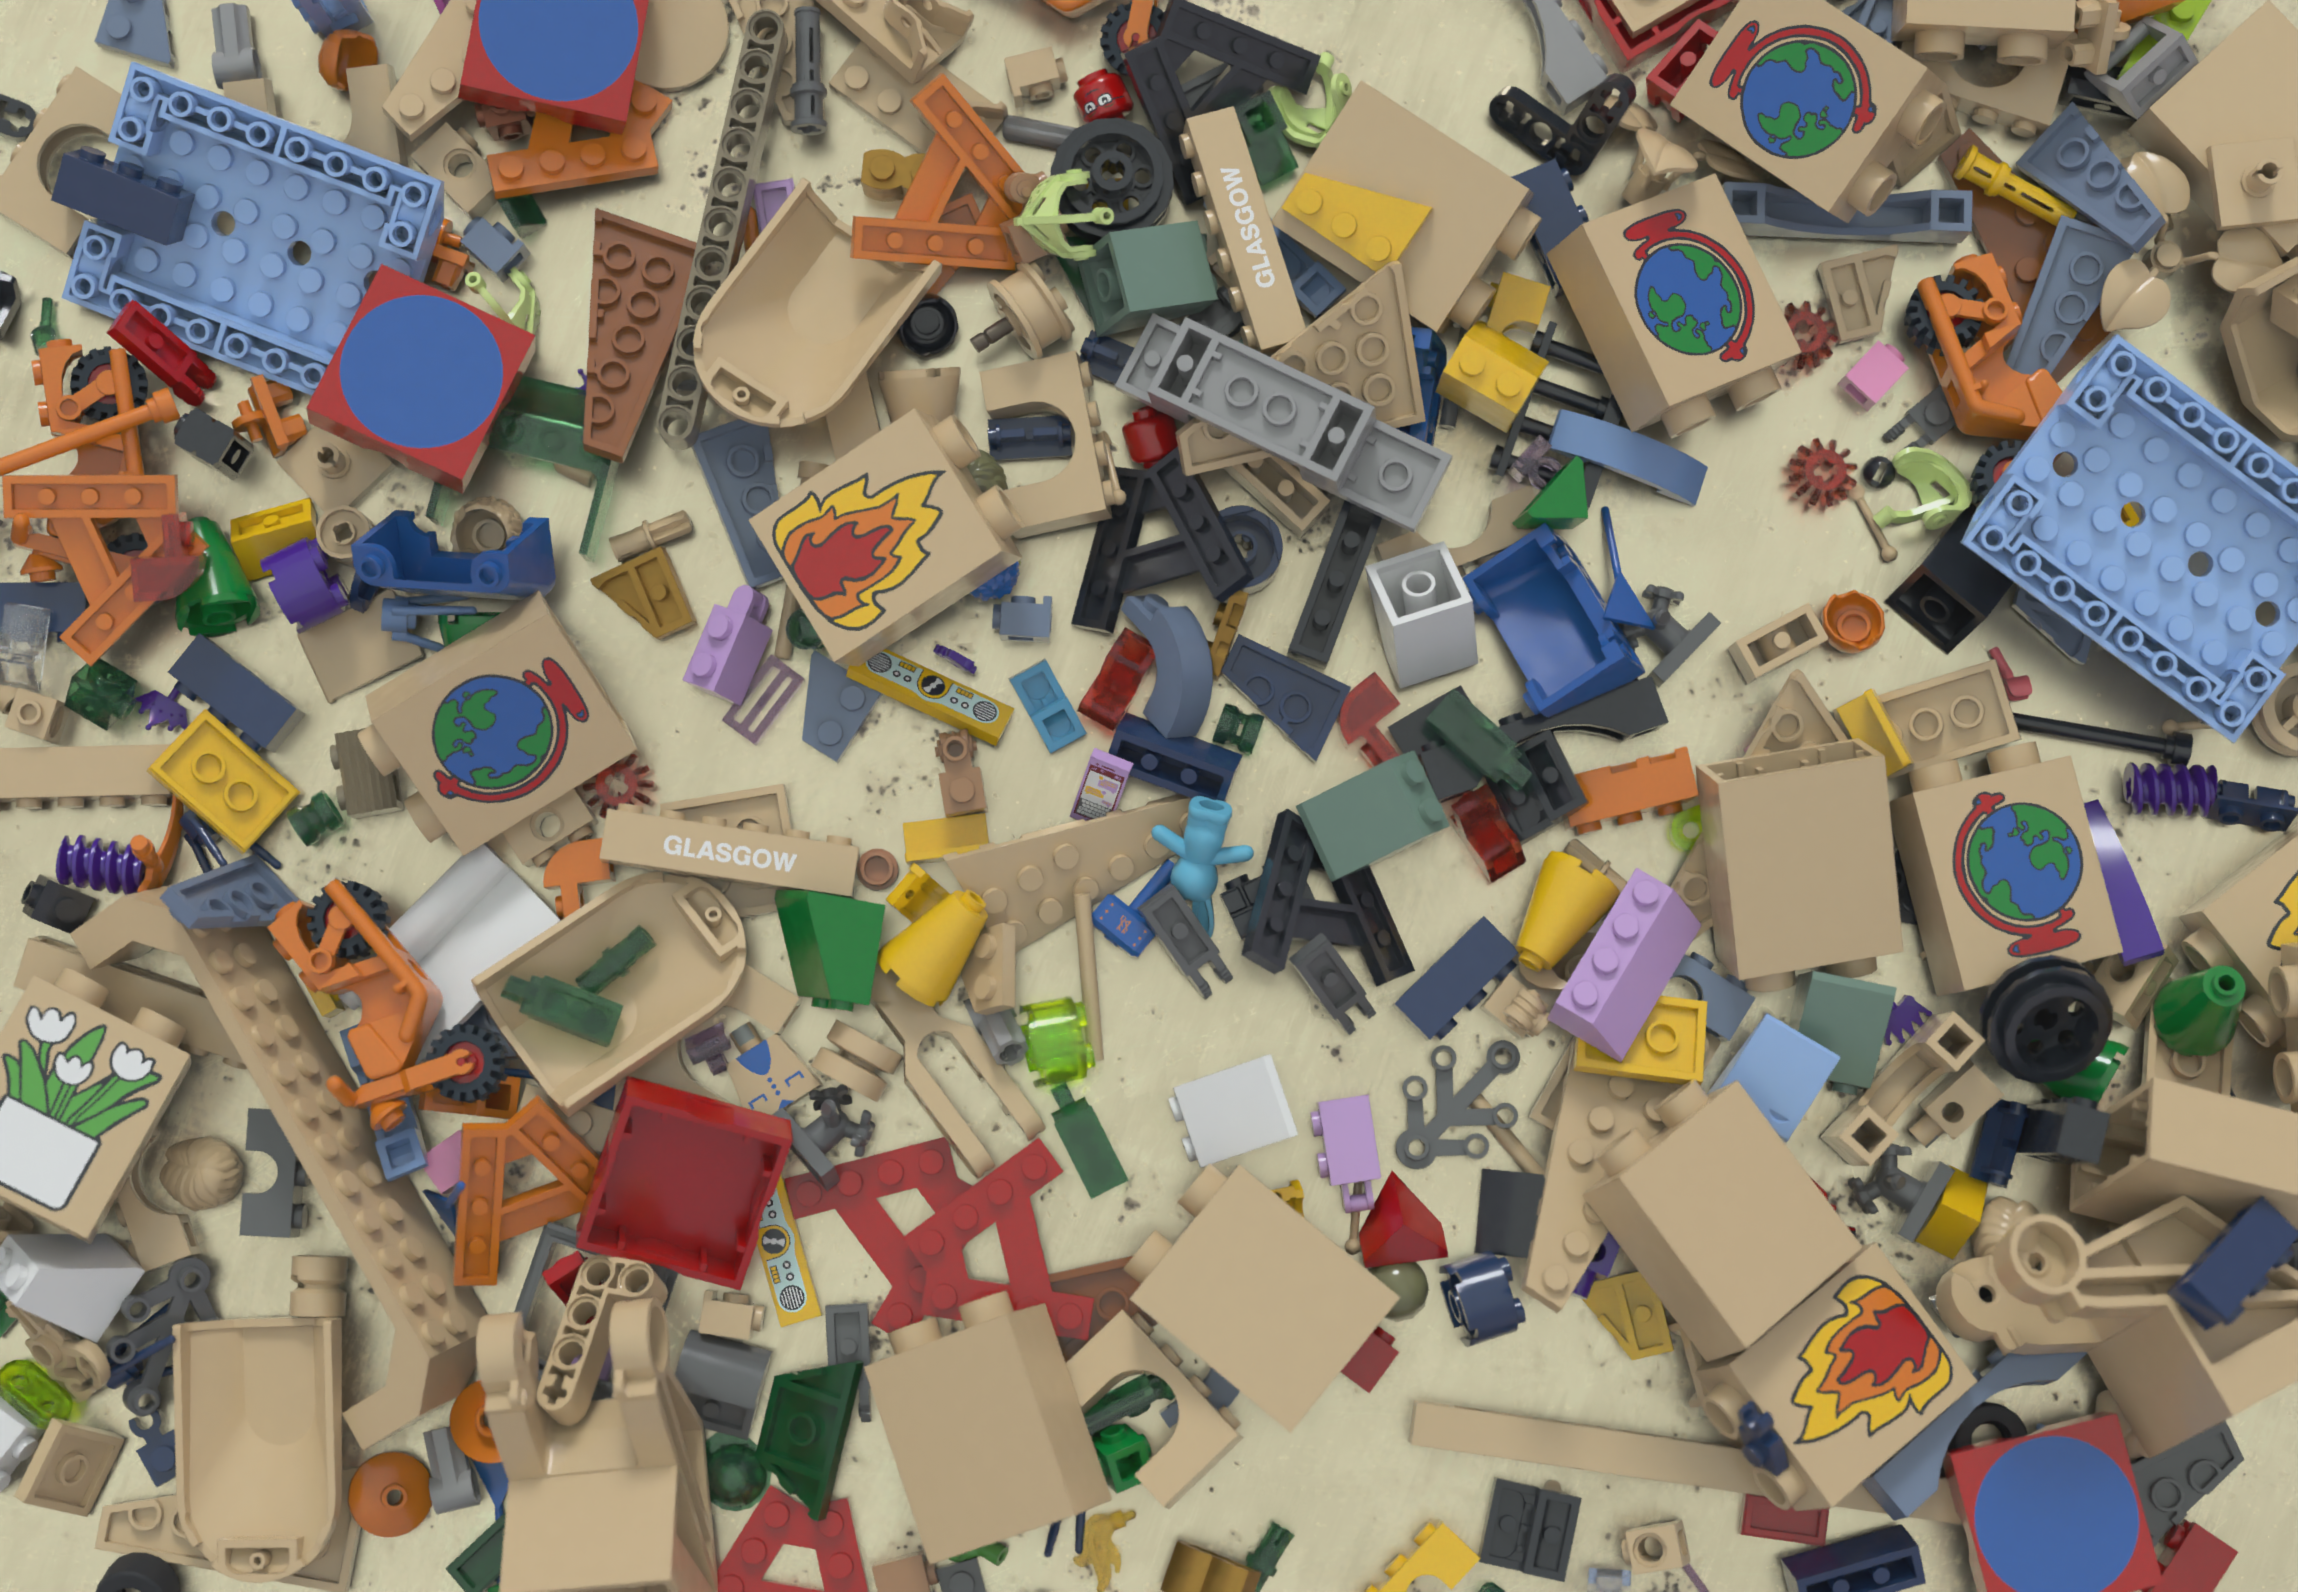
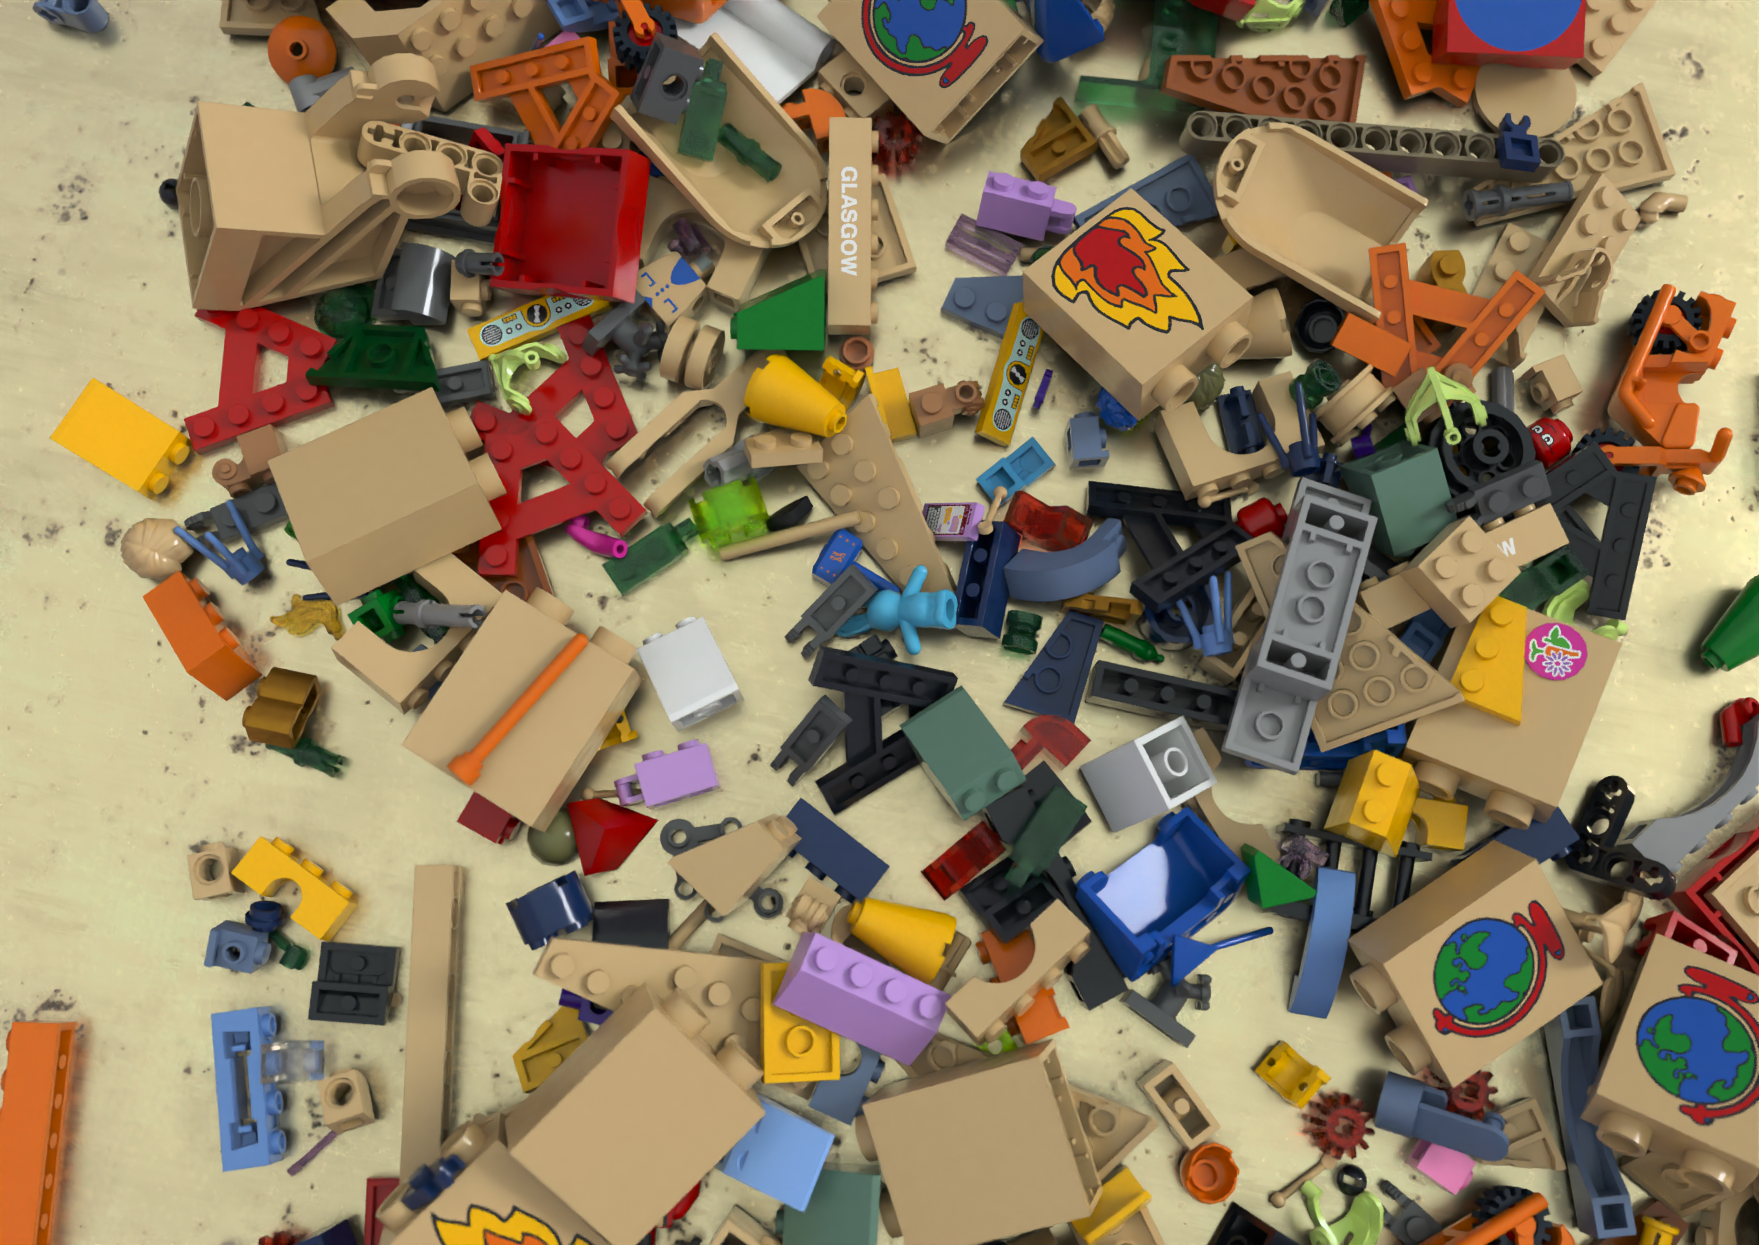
camera: 80 degrees right, 5 degrees down
none -> light grey pin [393,599,487,629]
none -> orange piece [447,633,588,787]
none -> dark grey pin [455,249,504,278]
none -> yellowish green helmet [488,342,567,416]
none -> dark pink arm [565,516,628,558]
none -> dark grey brick [630,32,704,125]
none -> tan slope [668,813,802,917]
none -> black tile [764,496,813,532]
none -> tan arch [945,899,1091,1047]
none -> tan hinge [978,486,1007,535]
none -> green piece [1099,624,1165,663]
none -> medium blue plant [1176,571,1234,657]
none -> yellow piece [1255,1040,1331,1110]
none -> dark blue plant [1257,382,1321,477]
none -> clear green wheel [1289,360,1341,410]
none -> orange tile [1329,312,1413,377]
none -> dark purple hand [1350,423,1375,459]
none -> sand blue piece [1375,1071,1509,1161]
none -> tan brick [1399,516,1521,628]
none -> dark grey hinge [1445,460,1552,527]
none -> dark blue plate [1497,113,1541,172]
none -> sticker [1524,623,1588,680]

